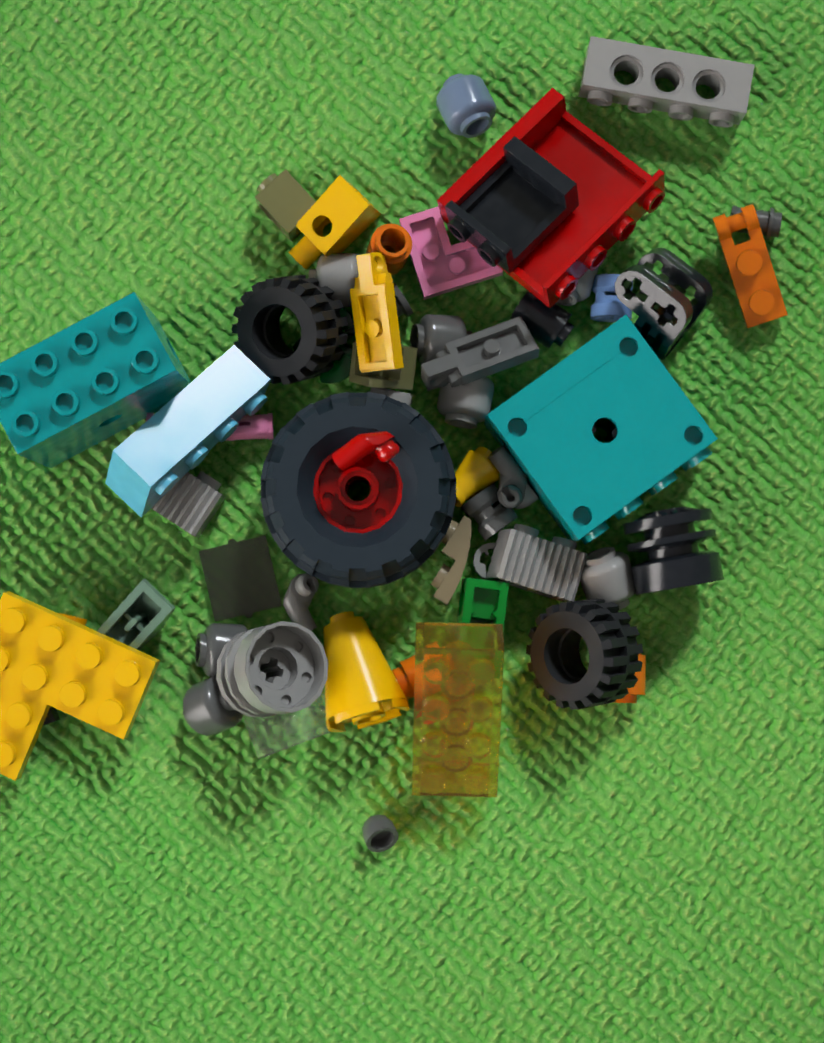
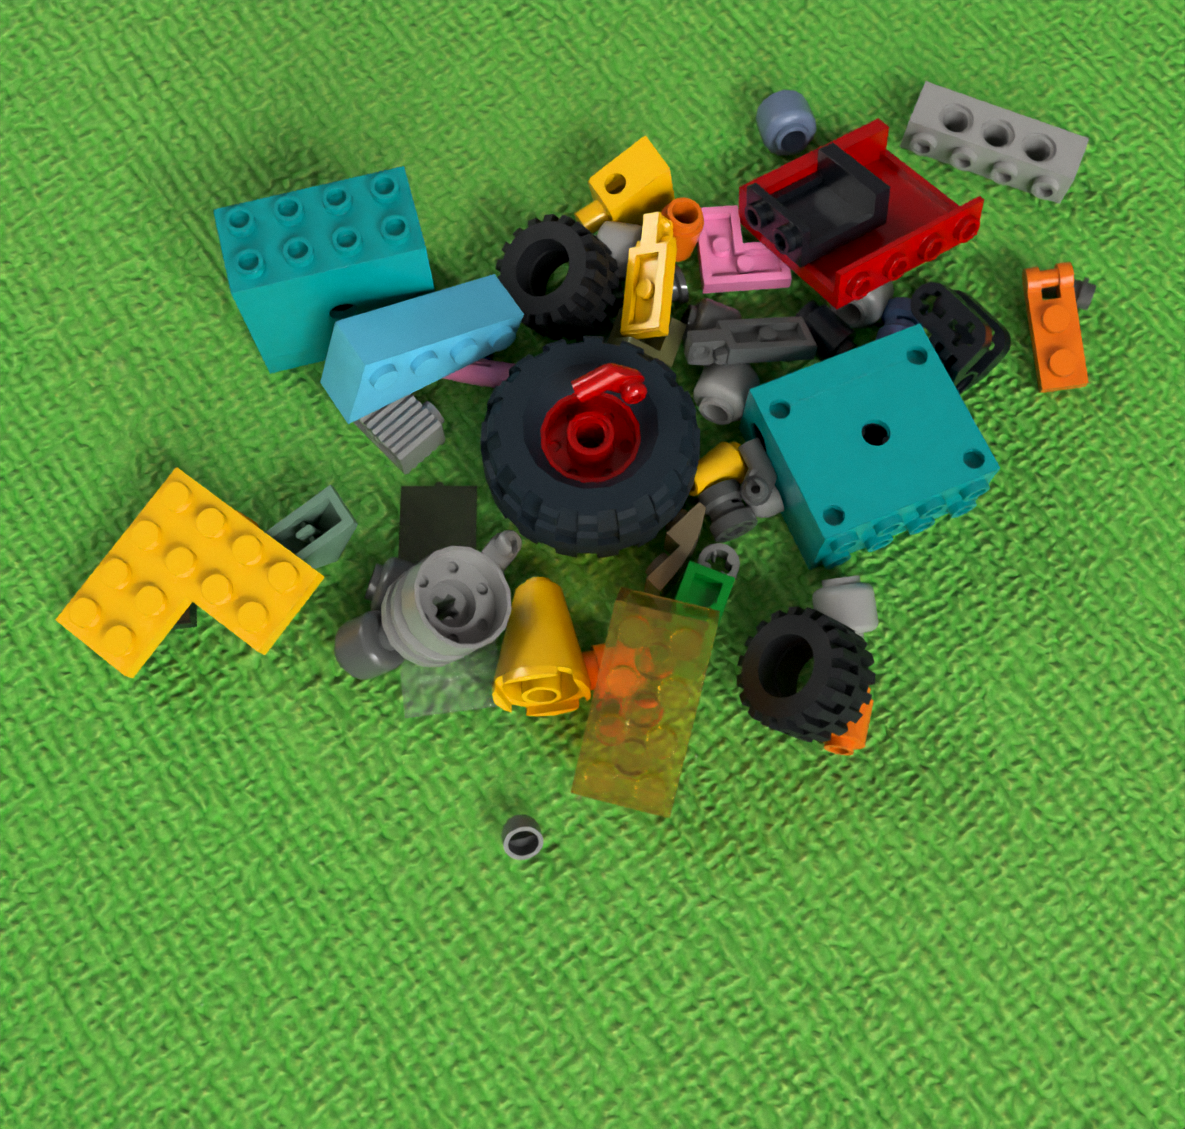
camera: 10 degrees right, 15 degrees down
olive brick [255,169,316,242] -> none
light grey brick [486,524,587,602] -> none
black wheel [623,506,724,595] -> none

